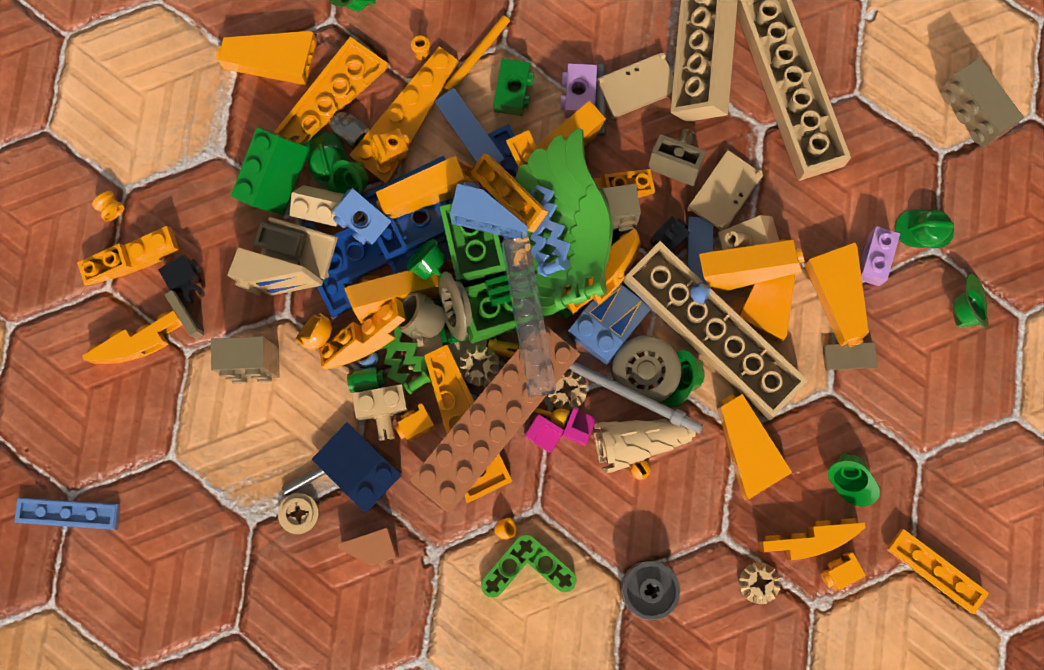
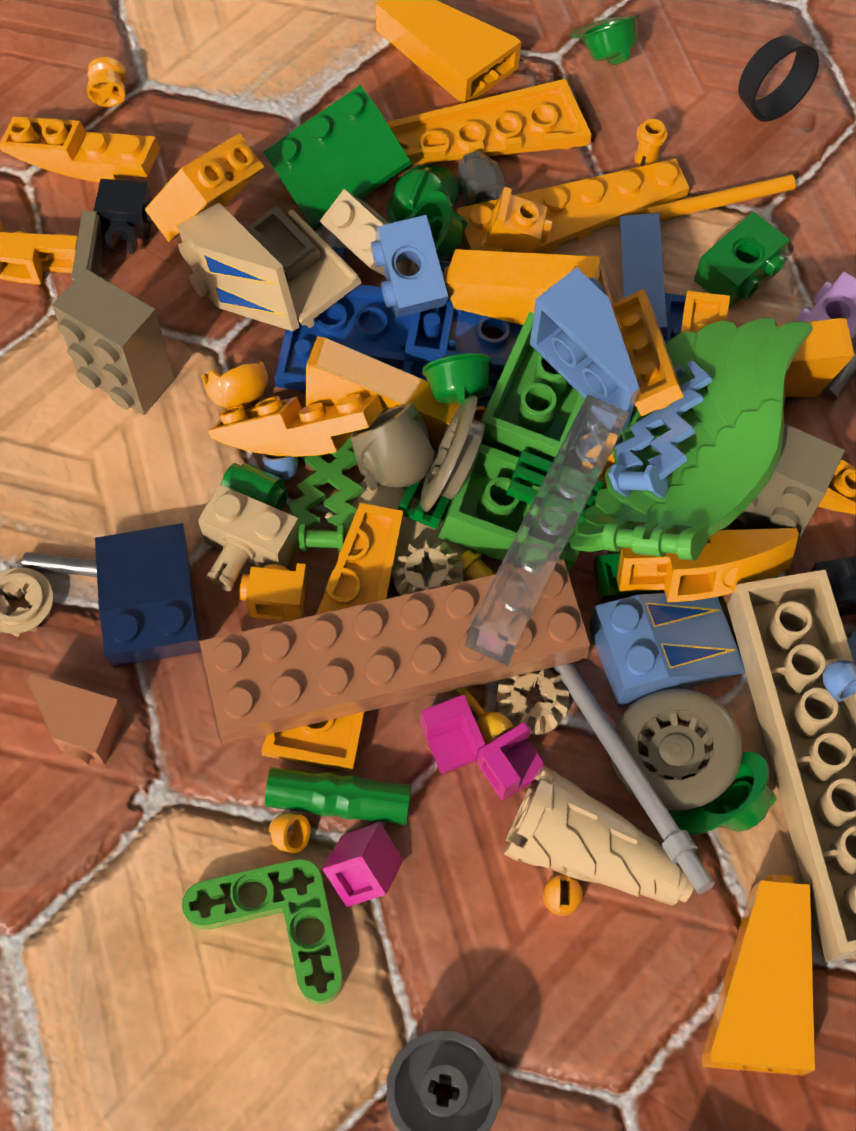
camera: 30 degrees right, 15 degrees down
none -> light orange window [145,133,264,242]
none -> green axle [265,767,412,825]
none -> dark pink panel [322,822,403,907]

